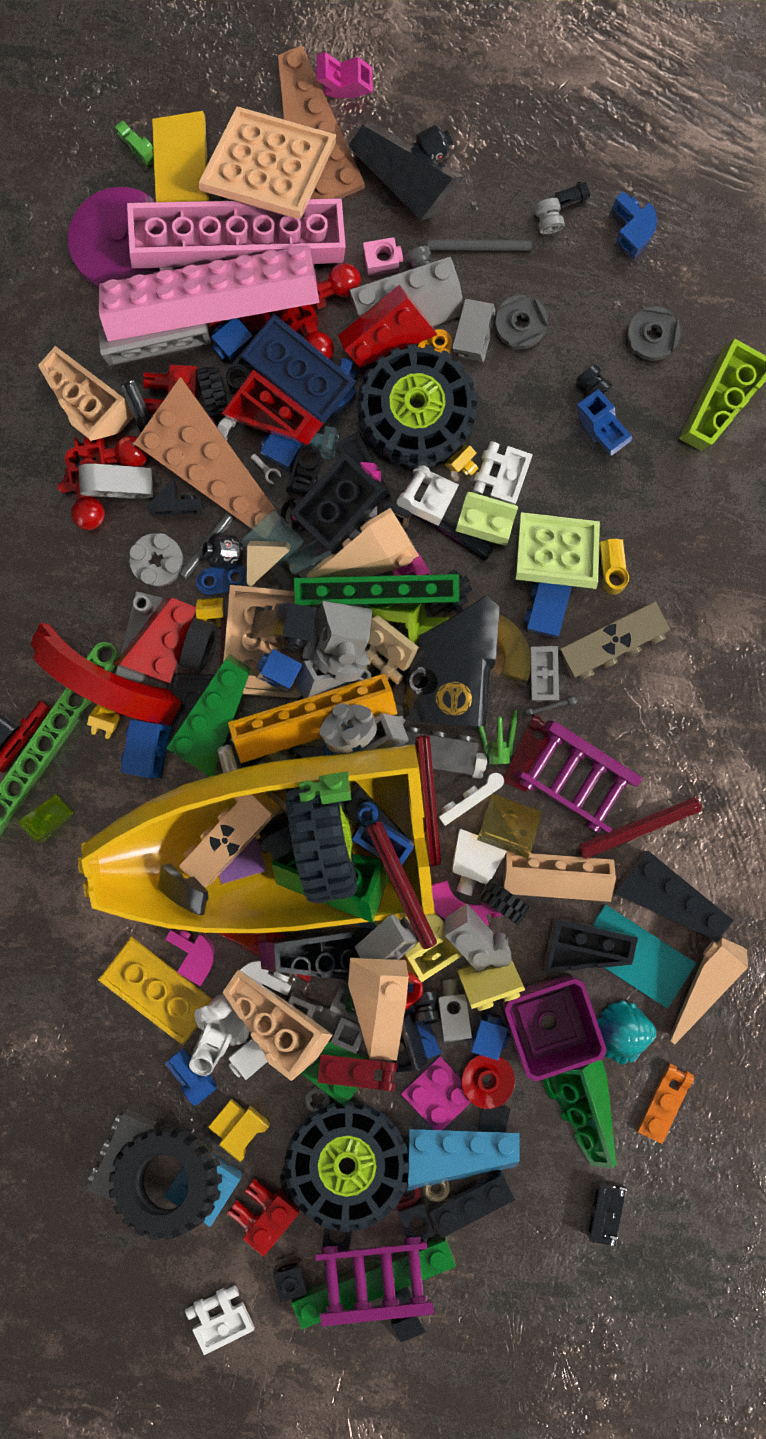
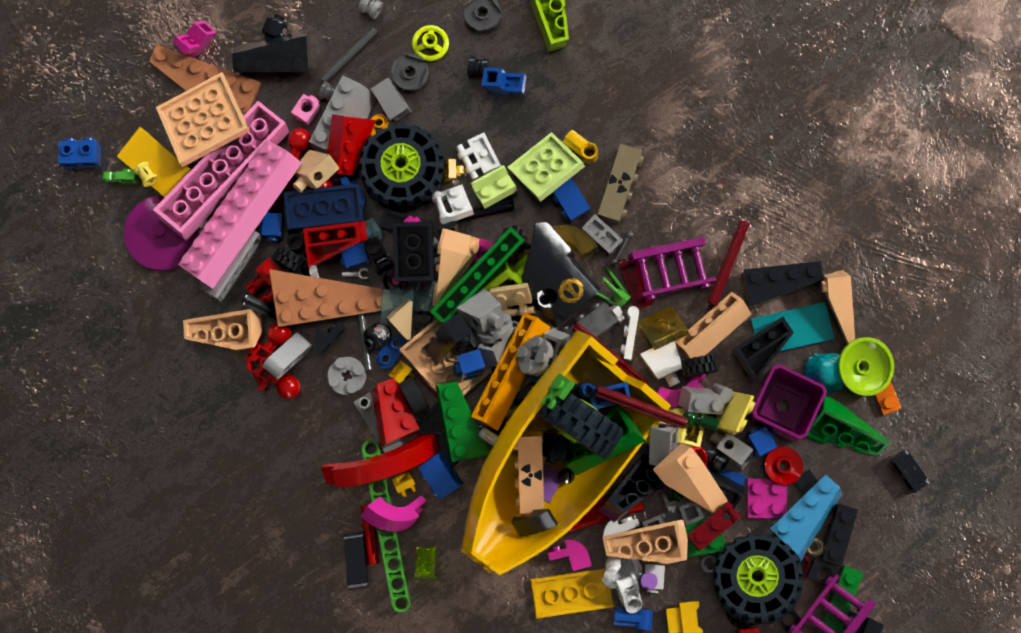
camera: 35 degrees left, 5 degrees down
none -> blue brick [58,138,101,168]
none -> light yellow bush [133,162,158,187]
none -> tan torso [293,150,339,193]
none -> dark pink arch [361,495,427,531]
none -> neon yellow piece [412,25,449,61]
none -> black hinge [558,468,575,485]
none -> medium lavender piece [640,572,658,590]
none -> dark green axle [683,412,719,430]
none -> lime dish [838,337,894,396]

